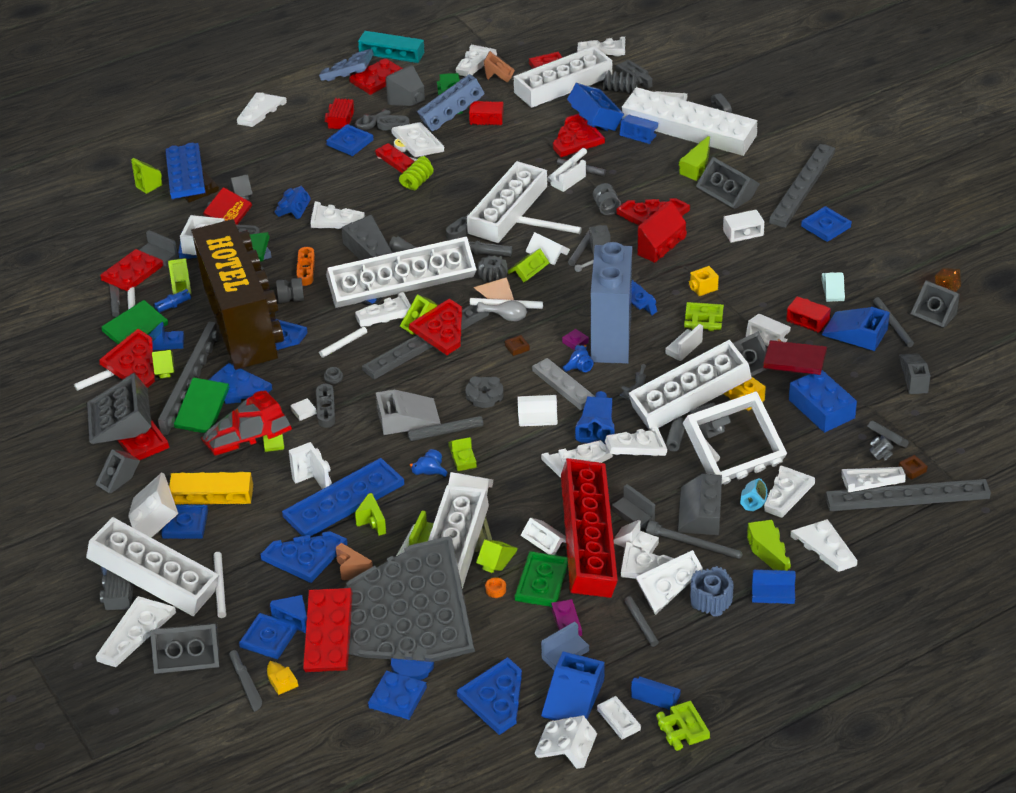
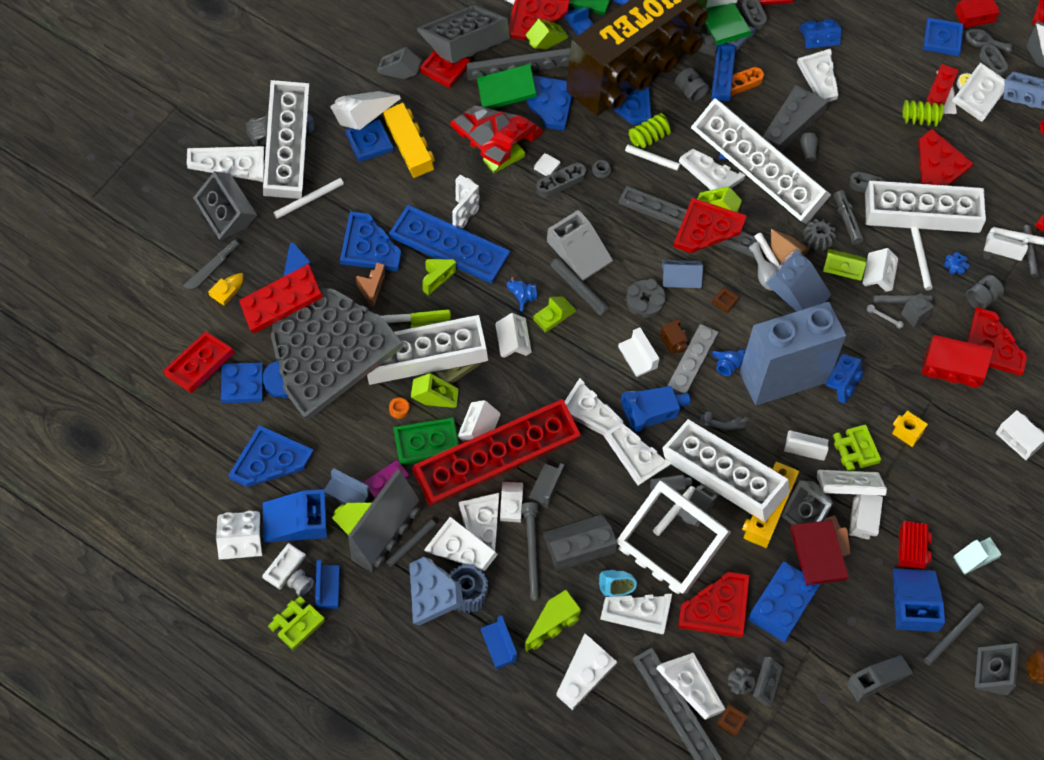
camera: 60 degrees right, 20 degrees up
blue tile [239,613,298,660] -> none
none -> red plate [163,331,234,394]
none -> light grey wheel [287,569,314,597]
none -> lime slope [332,503,372,535]
none -> dark grey slope [348,469,421,573]
none -> sand blue plate [409,557,463,625]
none -> lime piece [629,113,671,149]
none -> reddish brown brick [660,319,688,354]
none -> sand blue panel [662,260,703,288]
none -> red plate [678,572,749,638]
none -> blue tile [711,44,736,101]
none -> sand blue slope [766,249,831,311]
none -> white tile [817,470,887,496]
none -> red plate [918,129,973,186]
none -> blue plant [944,252,969,275]

